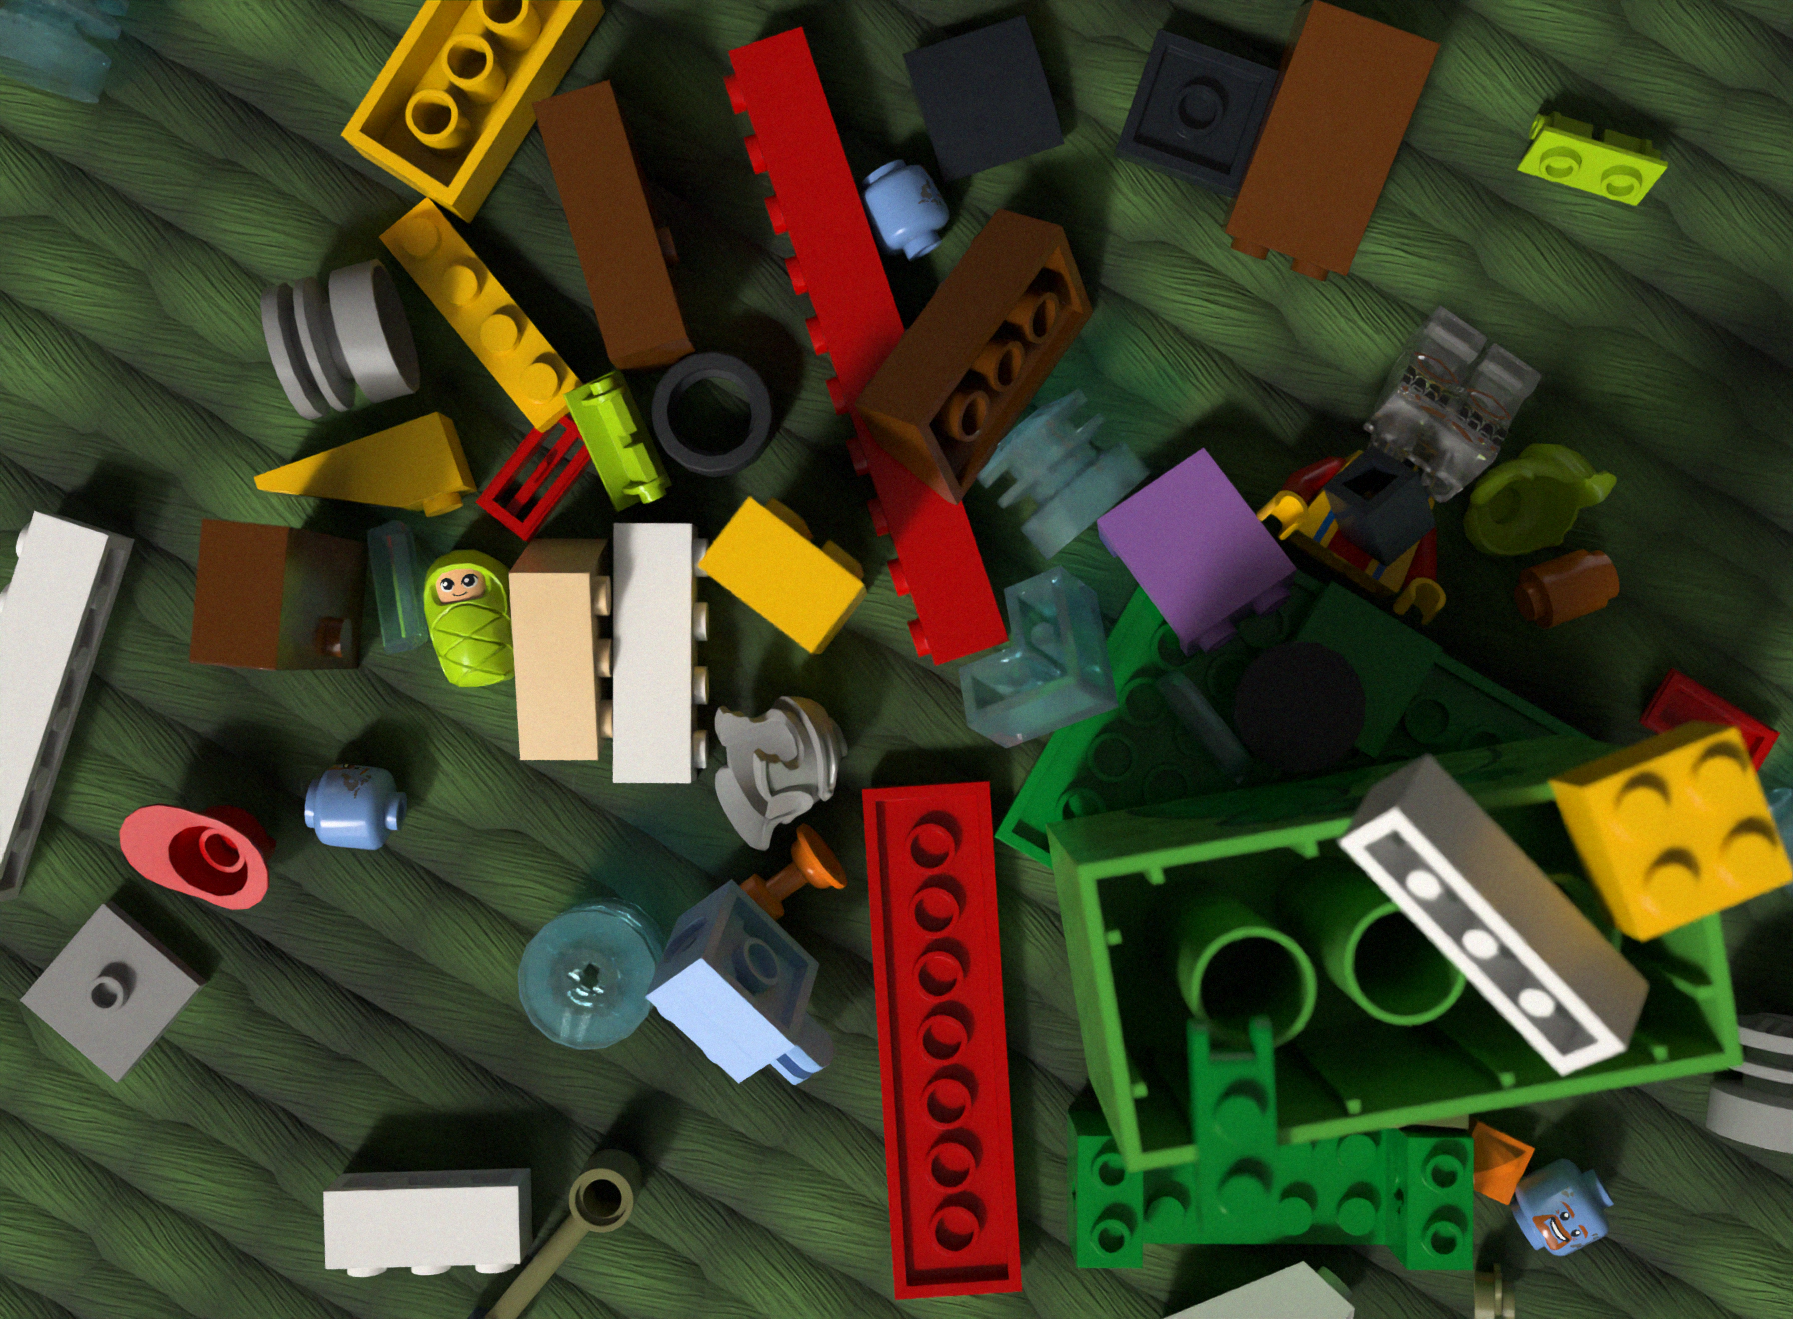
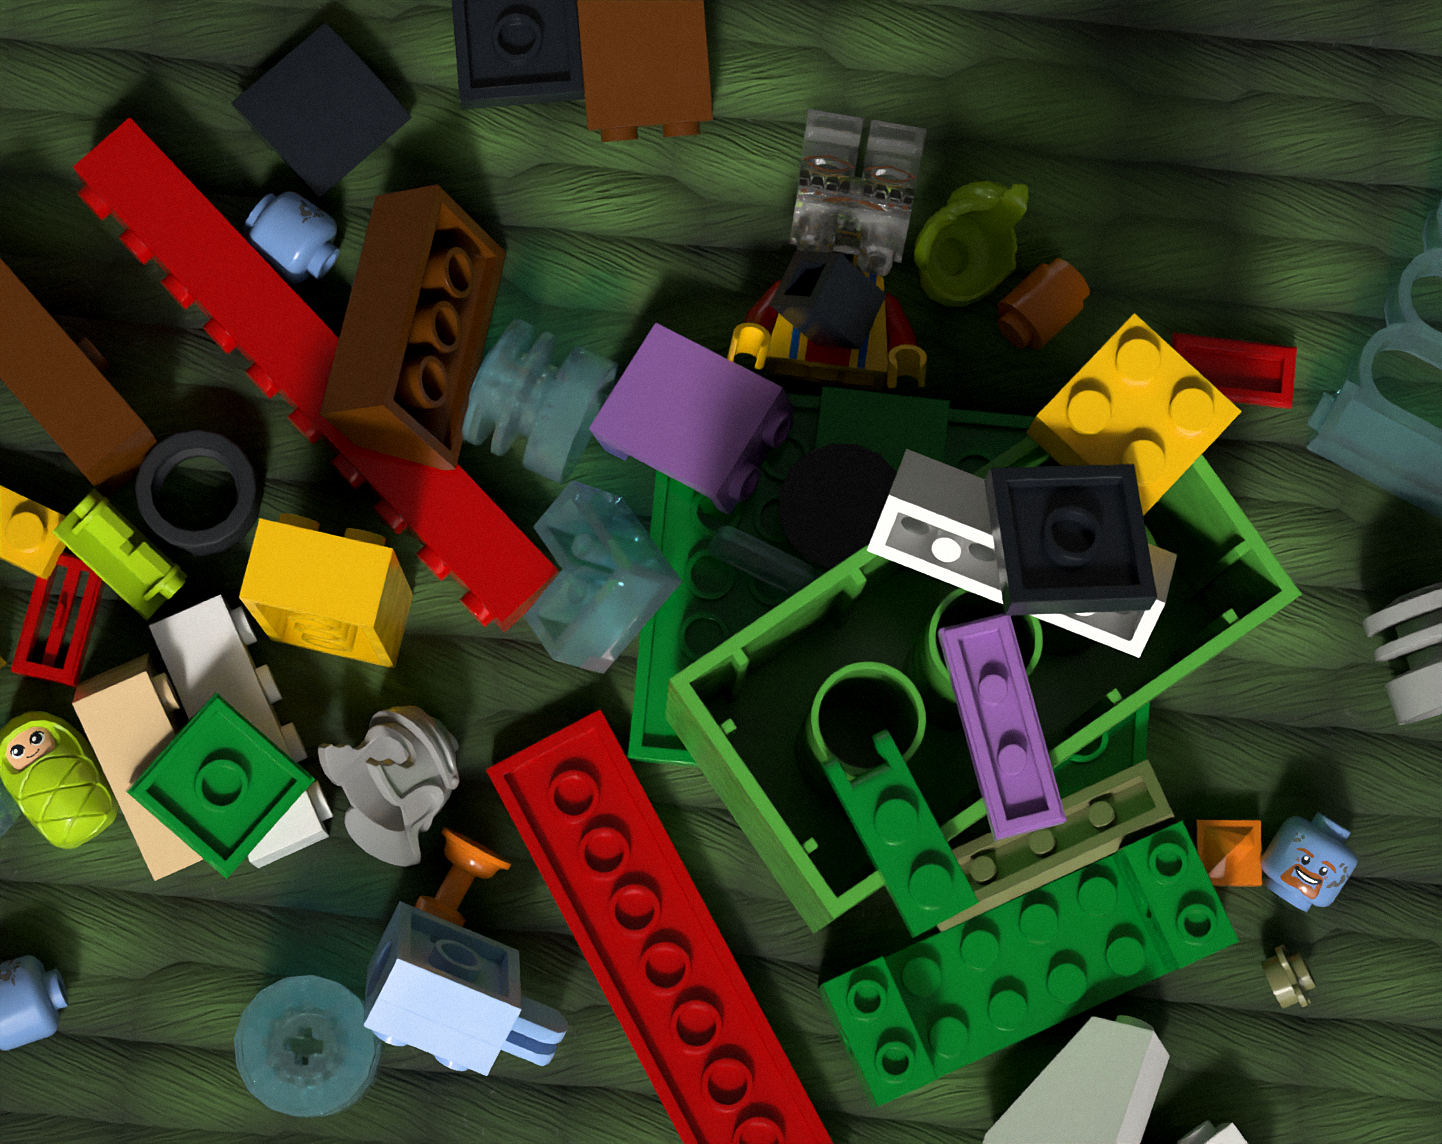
camera: 30 degrees left, 10 degrees down
none -> green tile [125,691,315,879]
none -> medium lavender tile [938,613,1067,841]
none -> black plate [984,464,1157,616]

